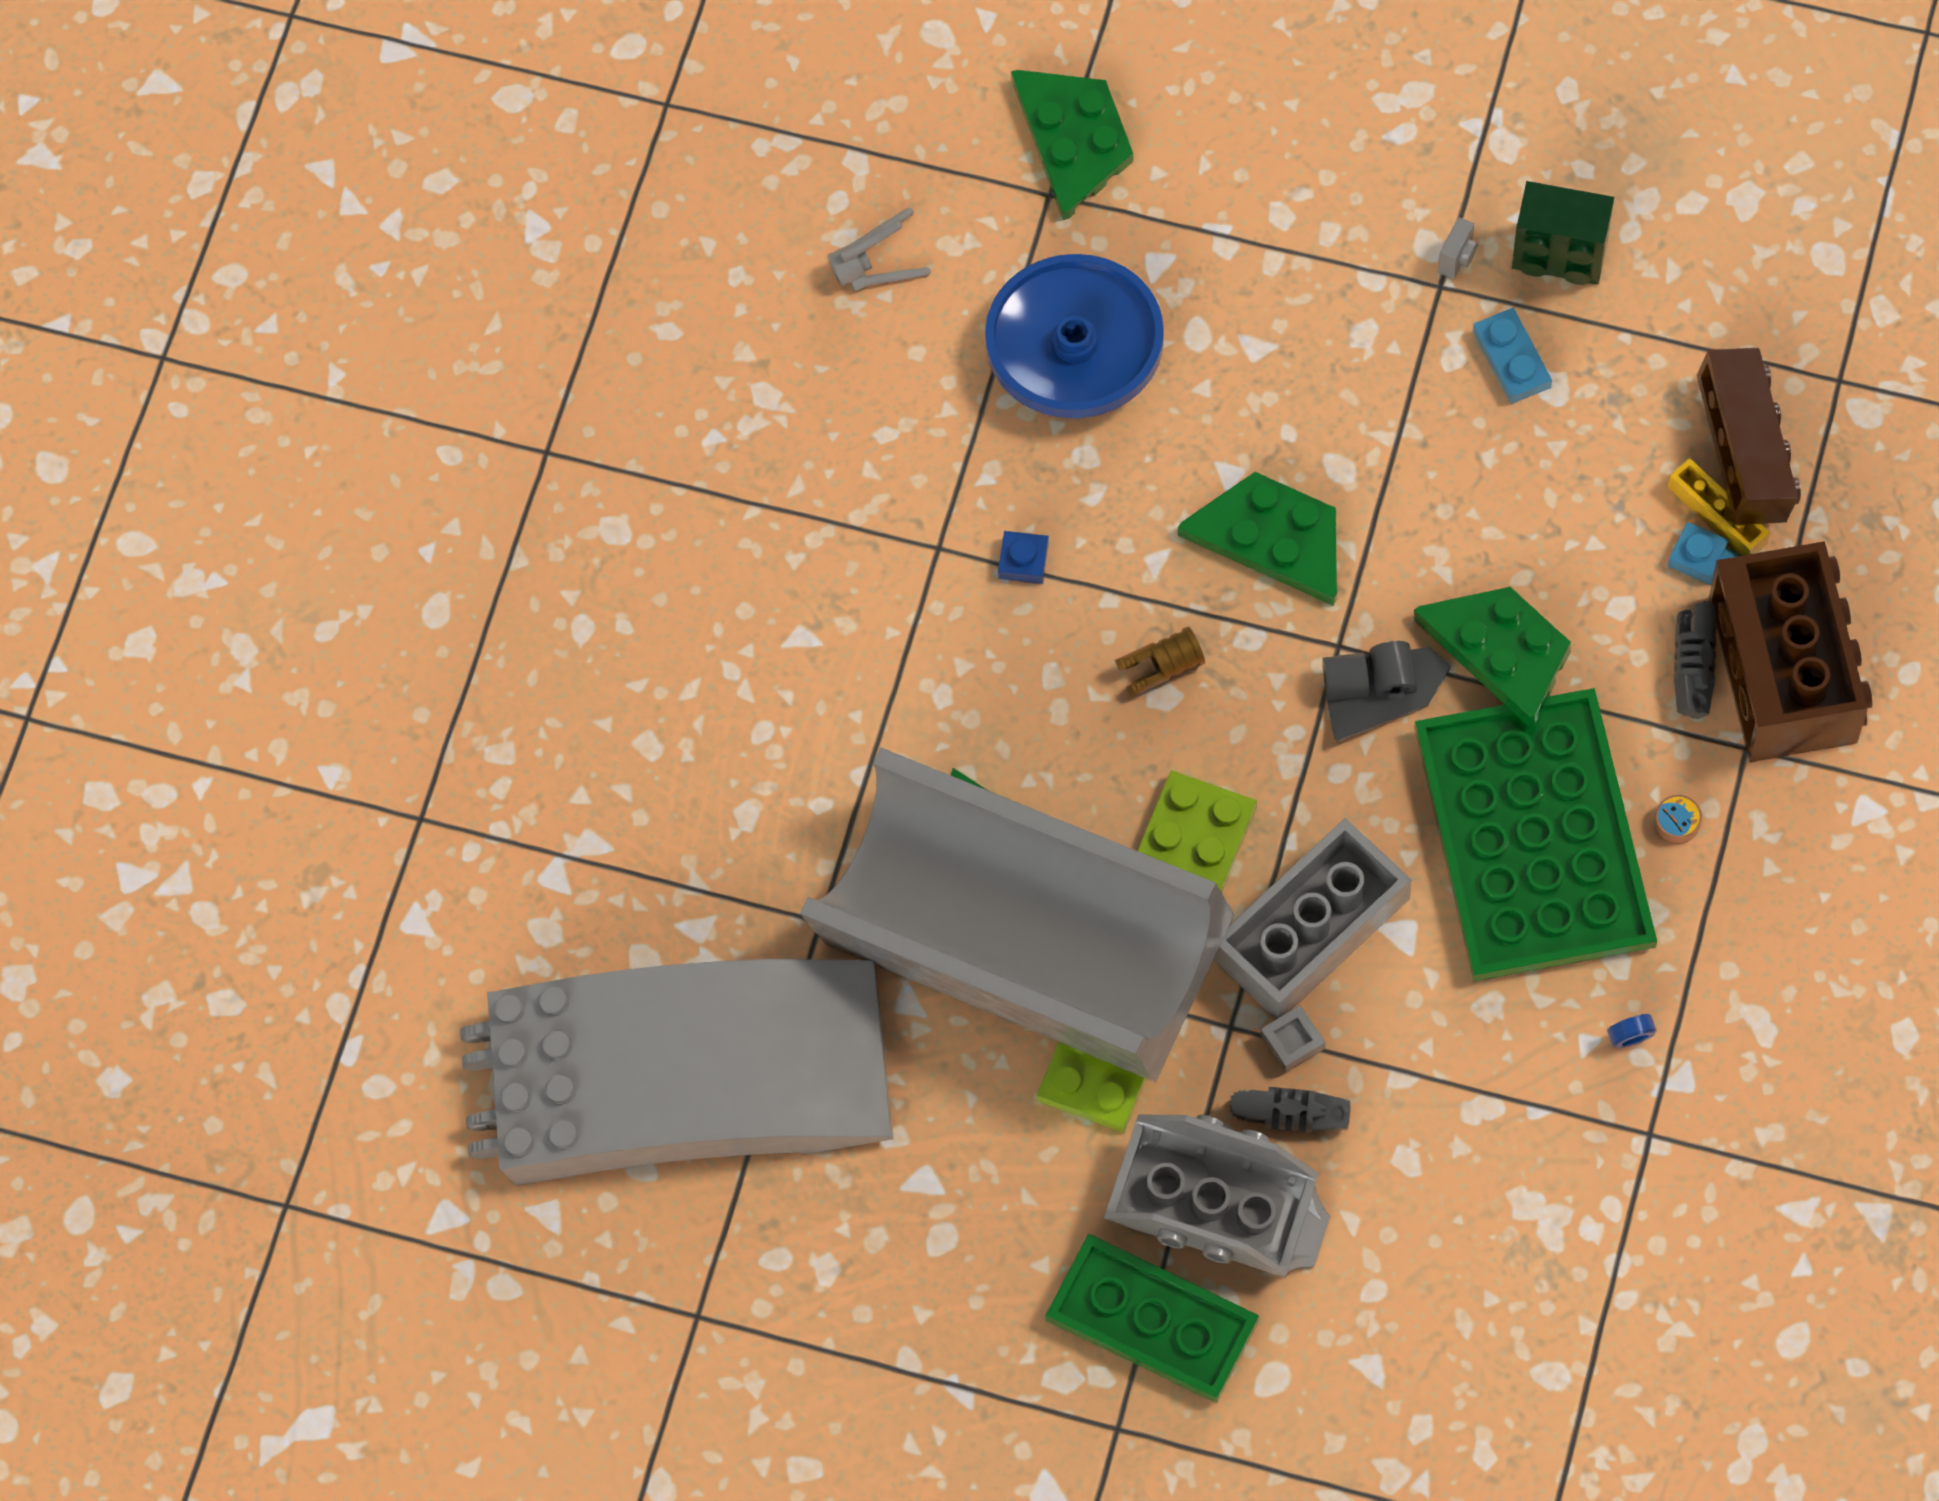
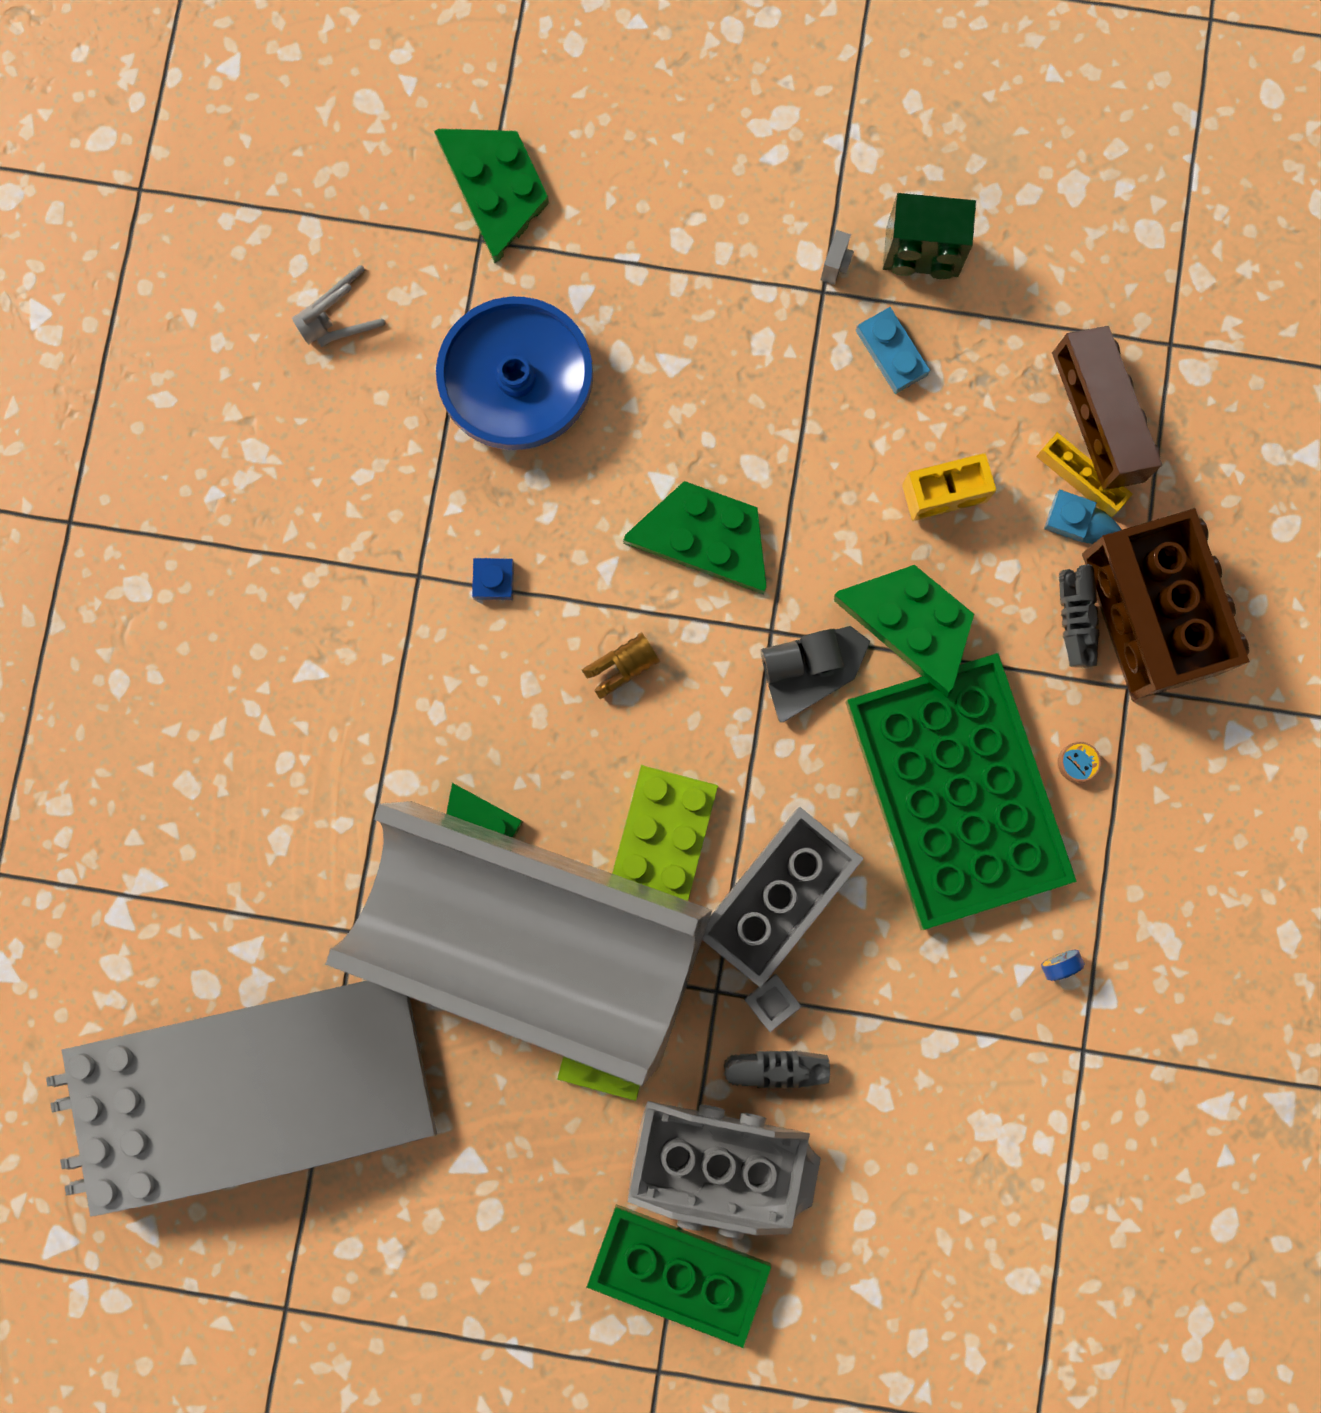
camera: 10 degrees left, 15 degrees up
none -> yellow brick [902,453,996,521]

